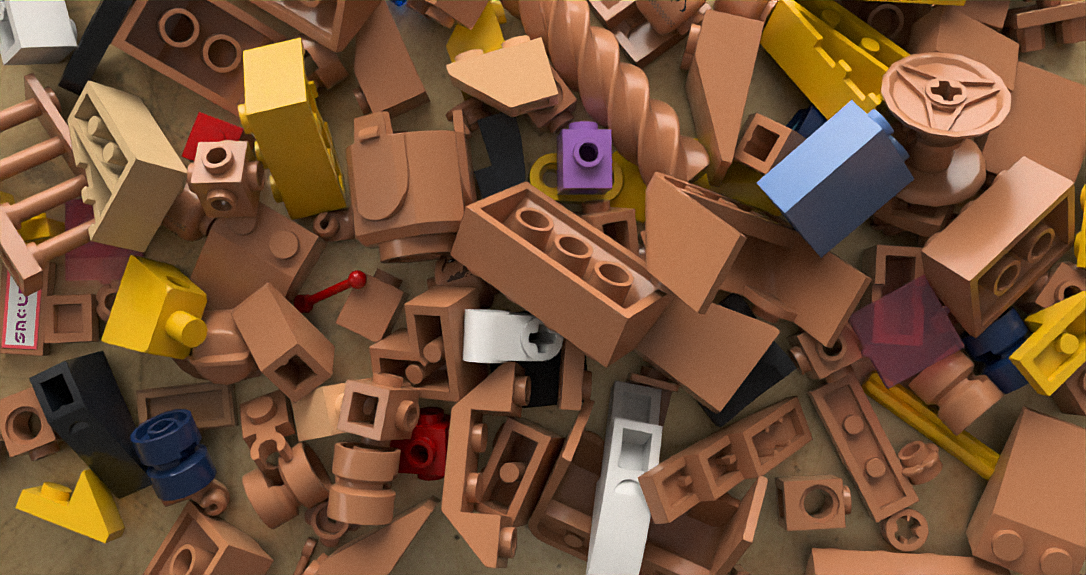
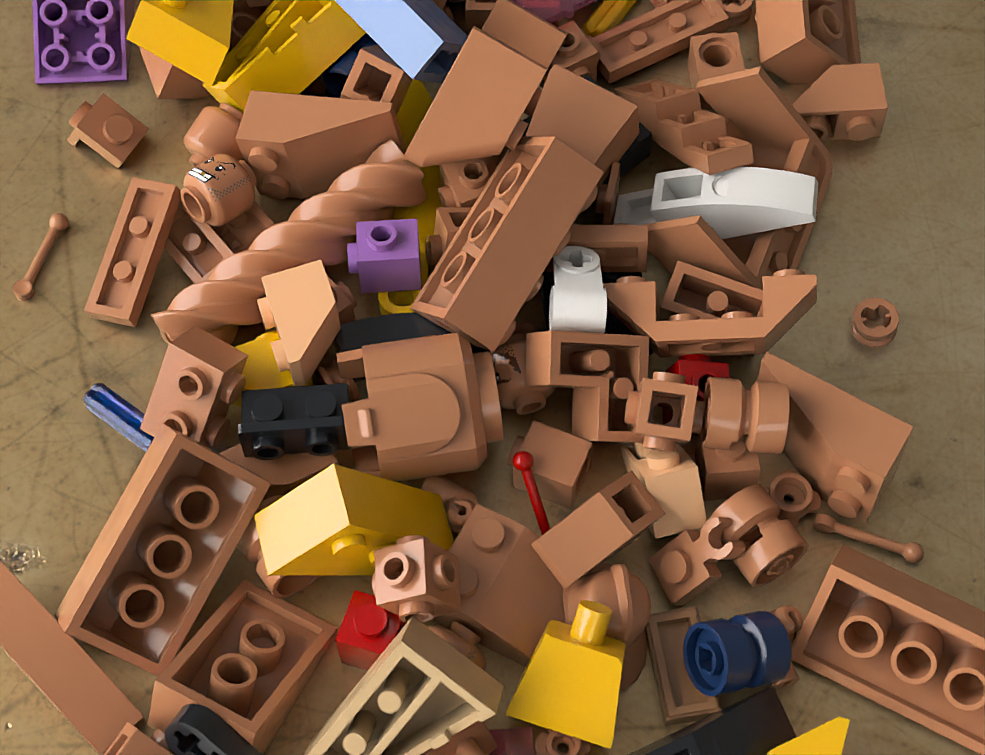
camera: 95 degrees left, 25 degrees down
none -> black bracket [238,383,351,460]

